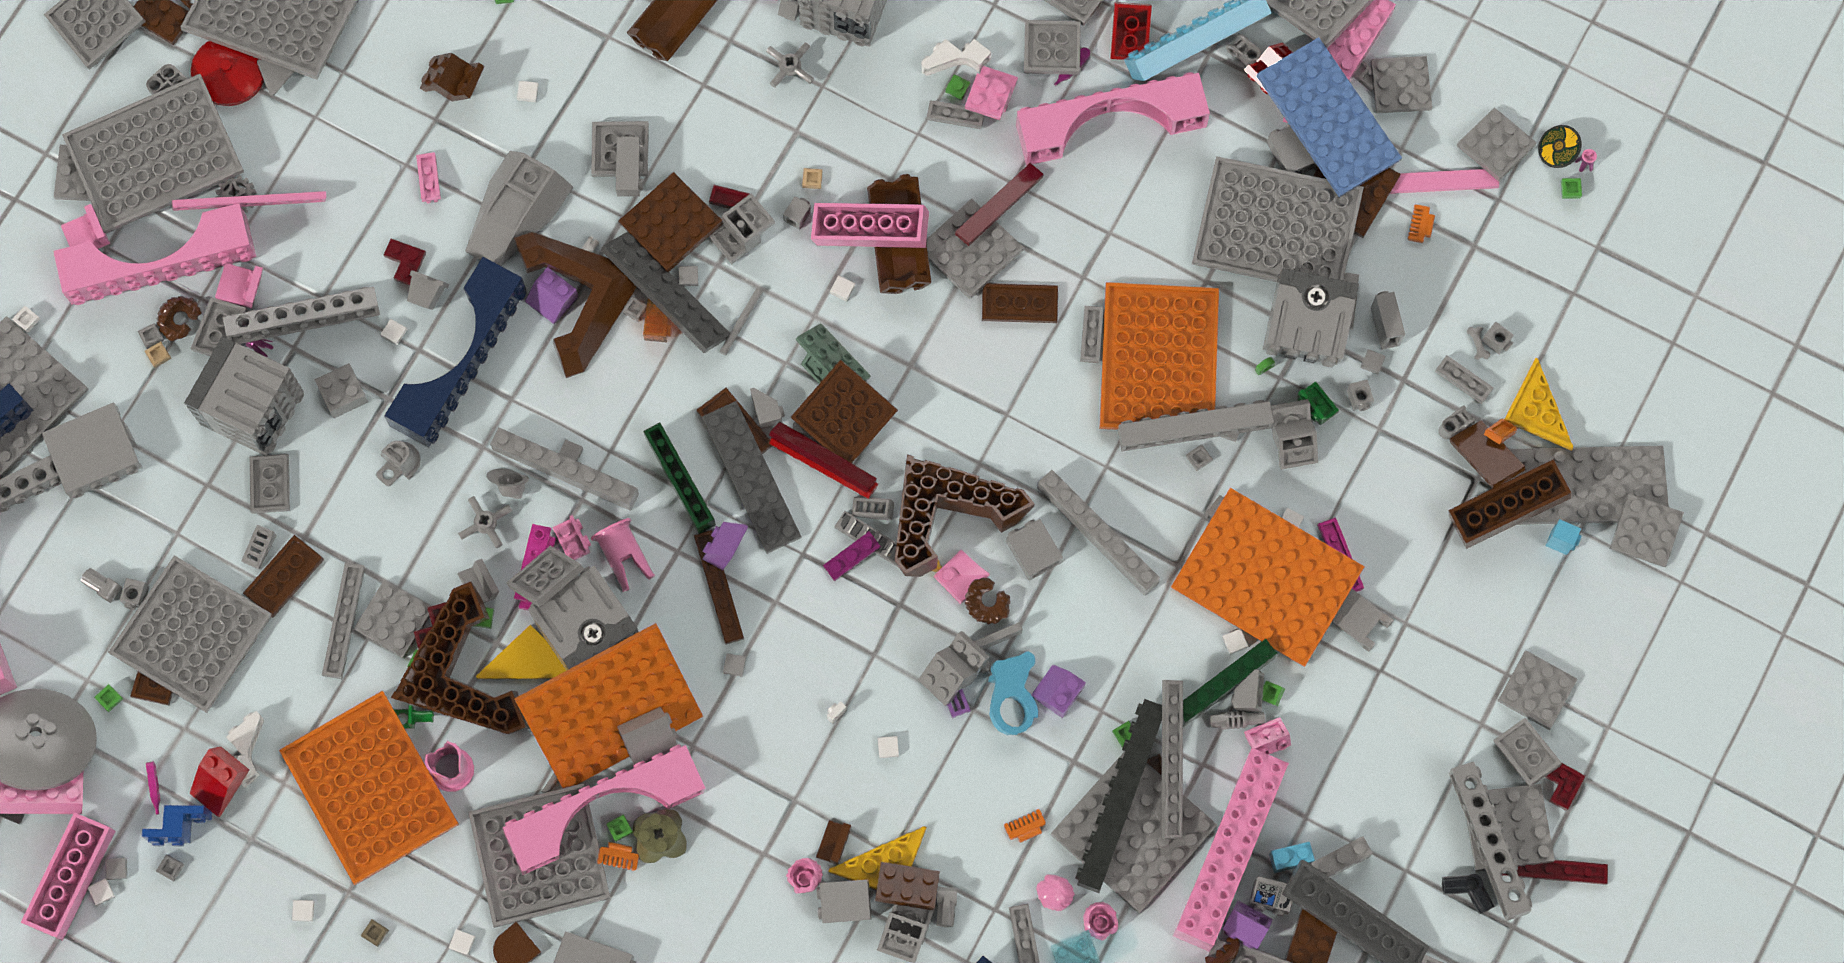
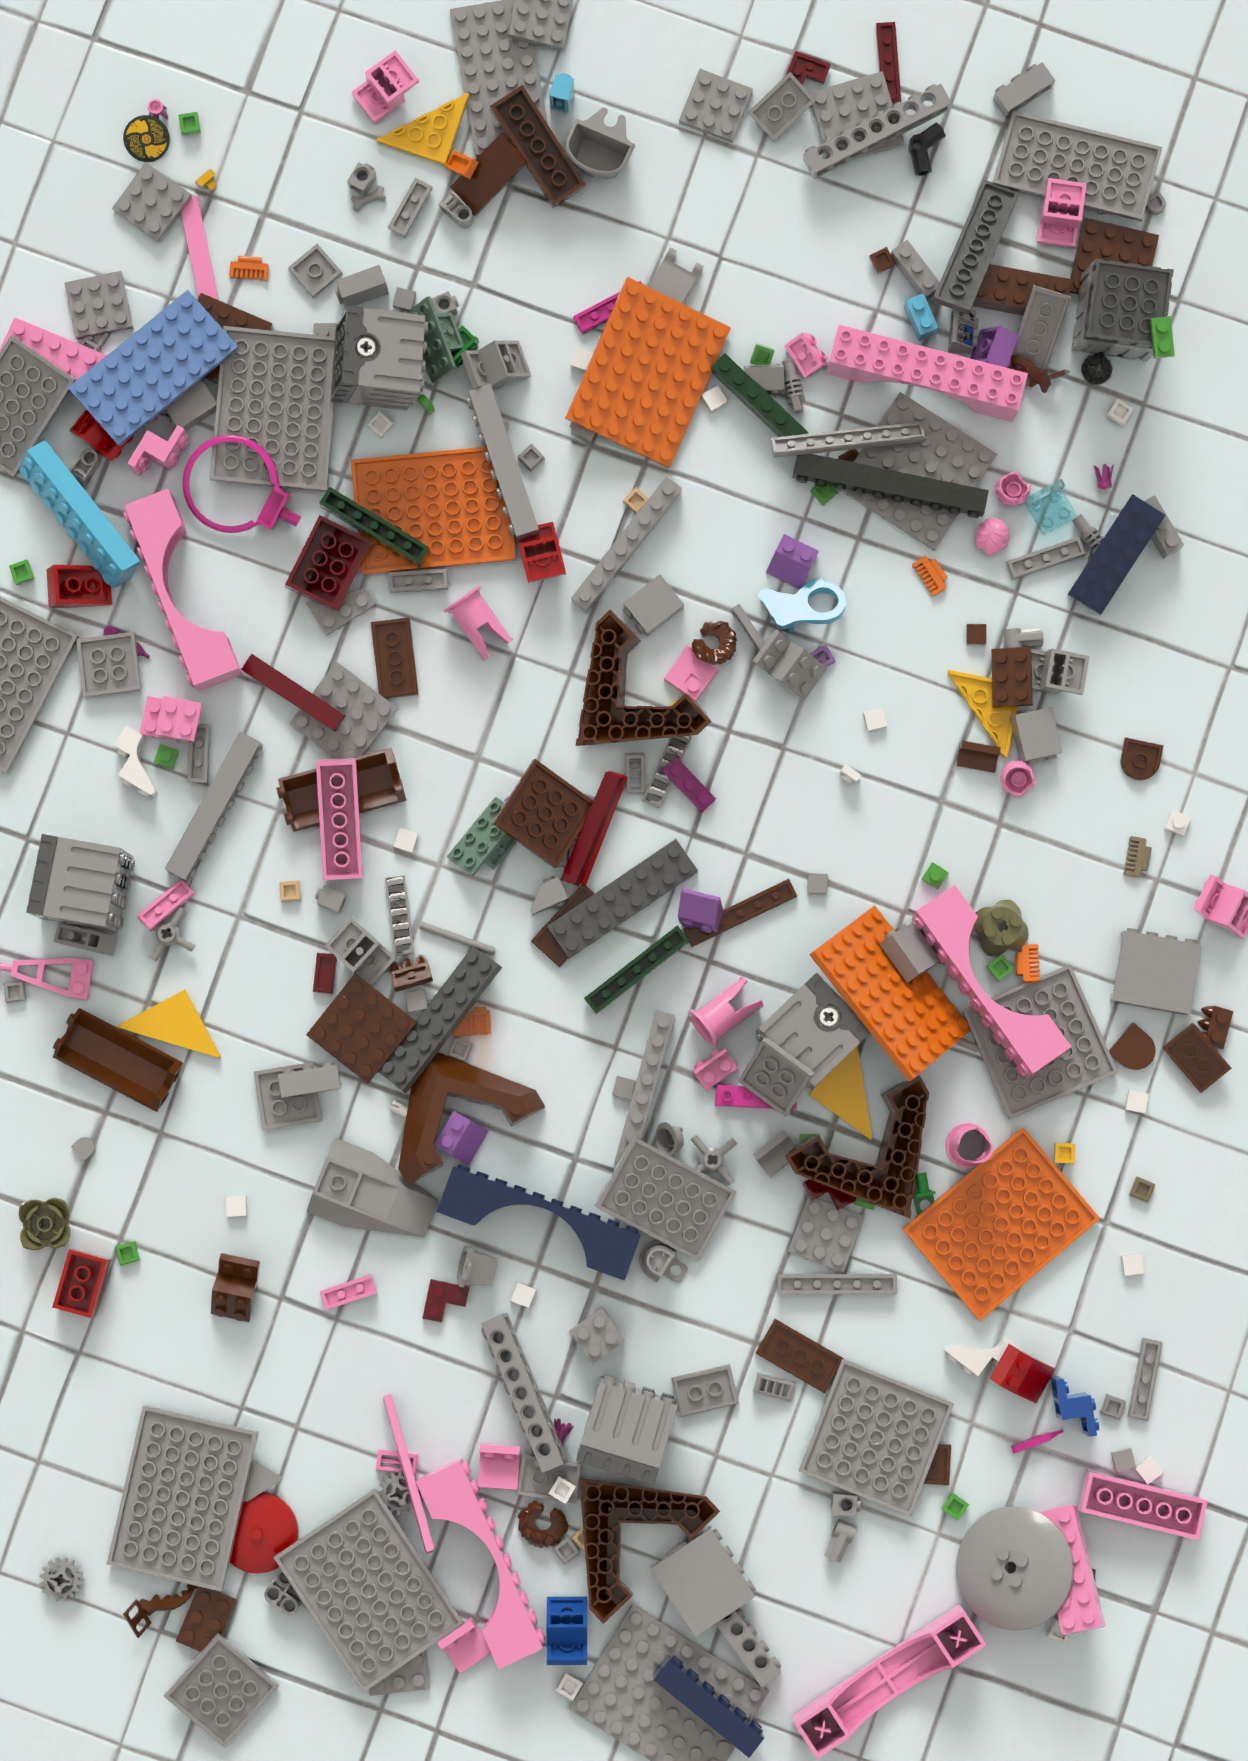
camera: 100 degrees left, 10 degrees up
none -> yellow tile [118,990,221,1058]
none -> bright pink bracket [127,425,190,476]
none -> bright pink tile [137,879,195,932]
none -> light grey brick [165,731,263,882]
none -> dark pink brick [182,435,301,533]
none -> yellow tile [195,168,217,192]
none -> dark red slope [285,515,372,611]
none -> light grey tile [288,244,343,298]
none -> light grey wing [306,588,376,636]
none -> dark green brick [319,487,430,568]
none -> bright pink bracket [351,50,419,124]
none -> white tile [367,410,394,438]
none -> bright pink tile [376,1450,418,1475]
none -> tile [385,875,414,956]
none -> reddish brown plate [390,954,433,992]
none -> sand green bracket [407,296,464,383]
none -> bright pink piece [444,585,513,661]
none -> red bracket [518,522,566,583]
none -> blue bracket [546,1597,587,1665]
none -> white plate [549,1476,576,1504]
none -> light grey piece [565,107,635,180]
none -> reddish brown wedge [579,1478,720,1624]
none -> light grey plate [594,1136,736,1261]
none -> tan tile [623,487,649,514]
none -> reddish brown plate [869,247,895,274]
none -> bright green plate [922,862,949,890]
none -> reddish brown tile [966,624,986,645]
none -> yellow plate [1054,1143,1075,1164]
none -> light grey tile [1127,1338,1163,1421]

